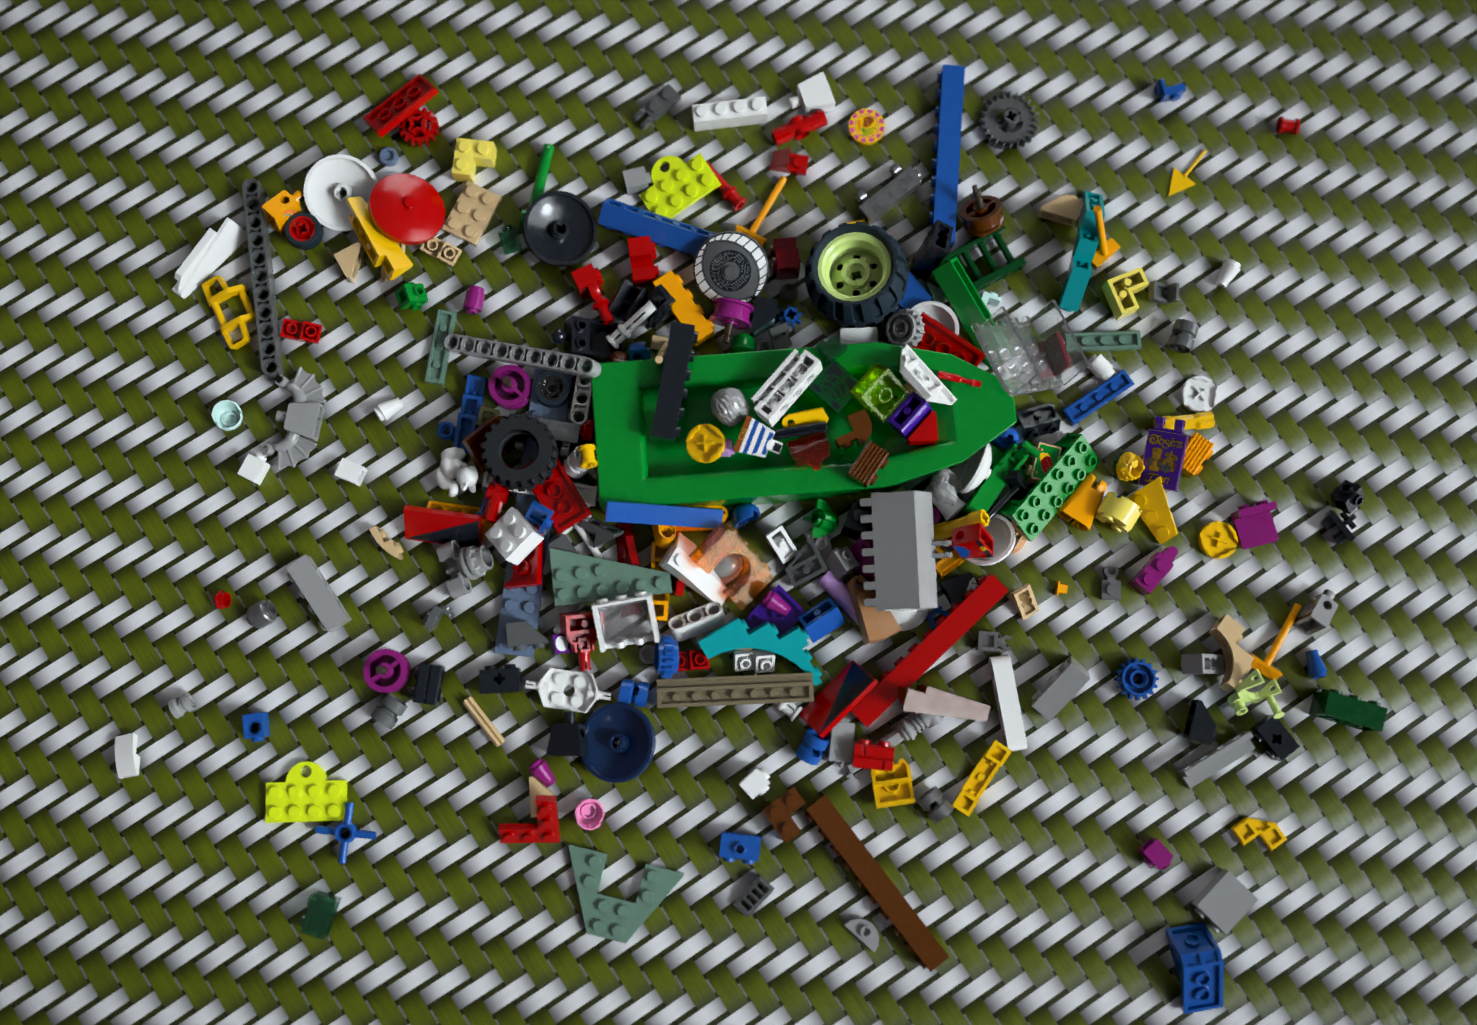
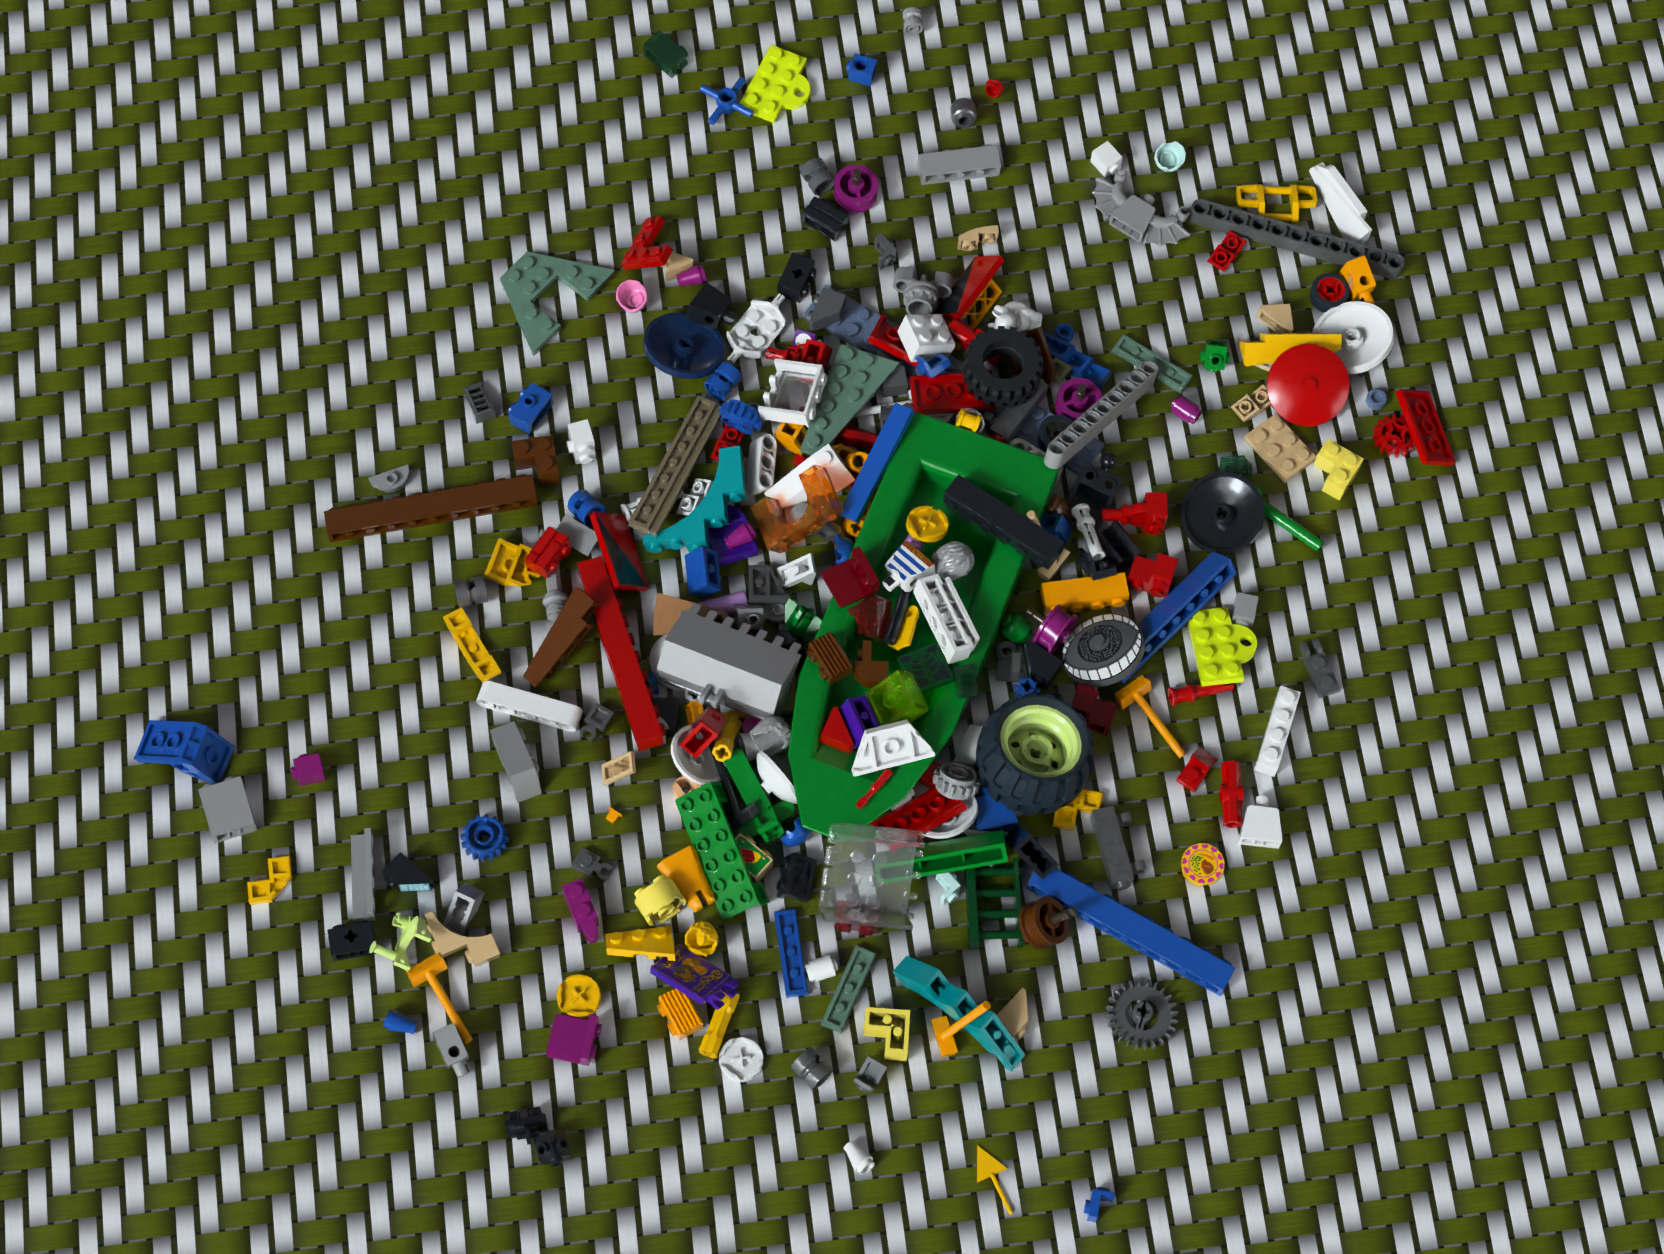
camera: 115 degrees right, 15 degrees down
white brick [334,458,368,487] -> none
white cone [373,397,403,422] -> none
tan axle [463,697,505,747] -> none
dark green brick [1308,689,1388,732] -> none
none -> dark red bracket [821,546,880,608]

